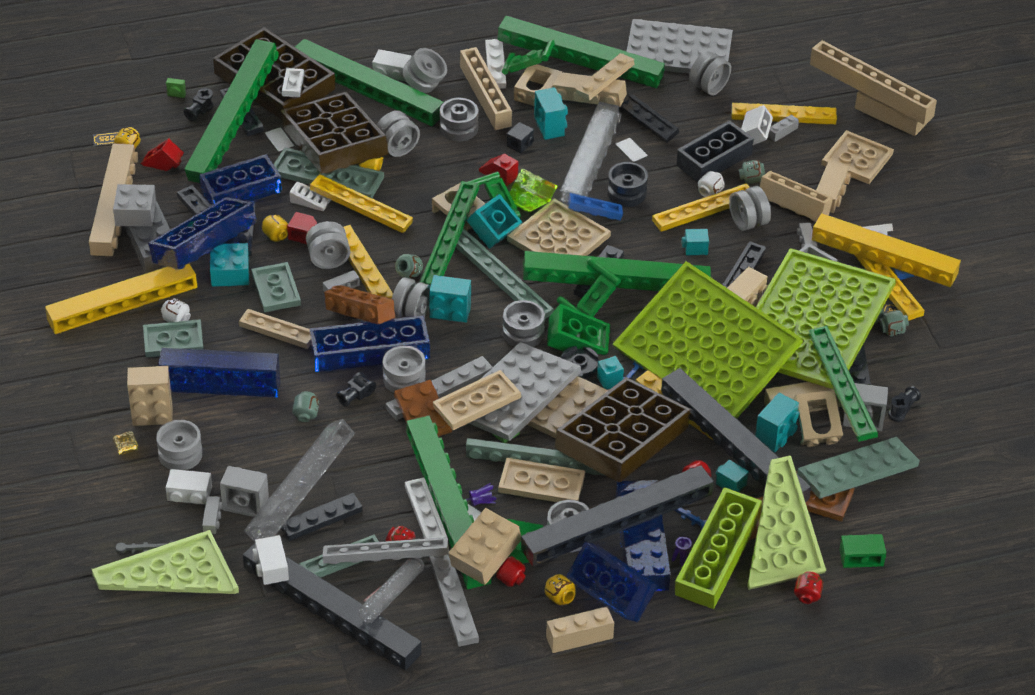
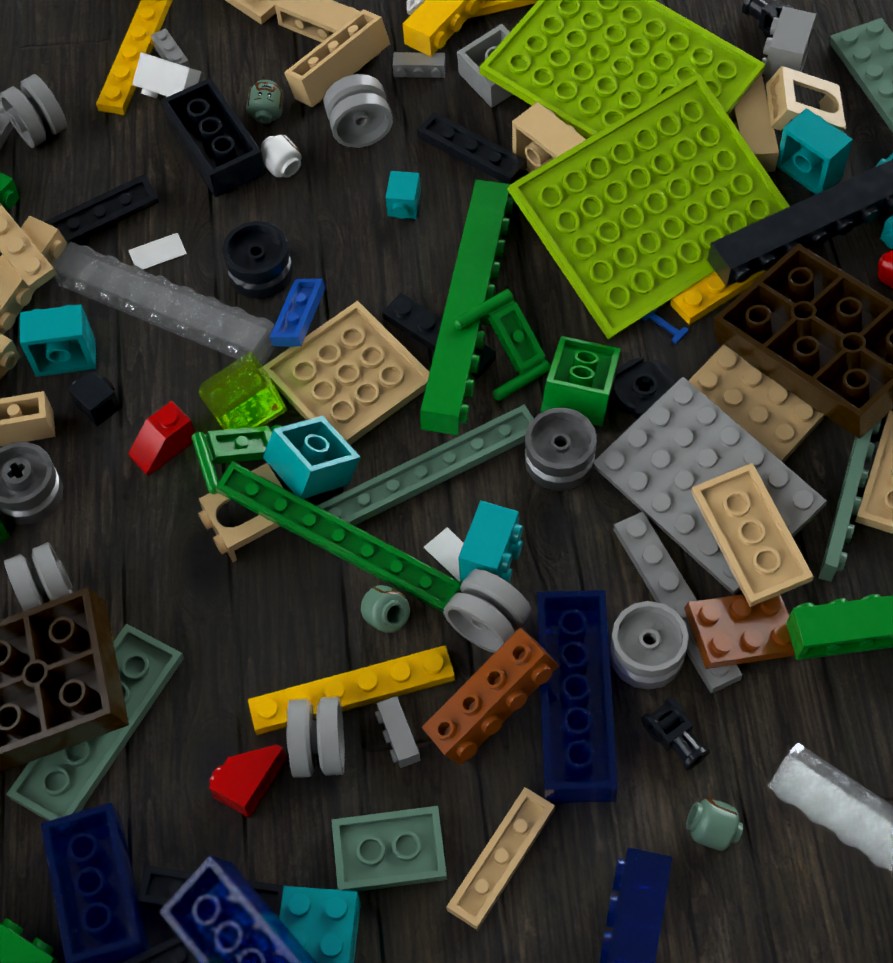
camera: 75 degrees left, 15 degrees up
yellow head [262,214,288,242] -> none
white slope [290,182,331,211] -> none
yellow plate [310,174,413,233] -> none
teal brick [597,356,624,390] -> none
yellow plate [652,183,750,232] -> none
green tile [809,326,878,442] -> none

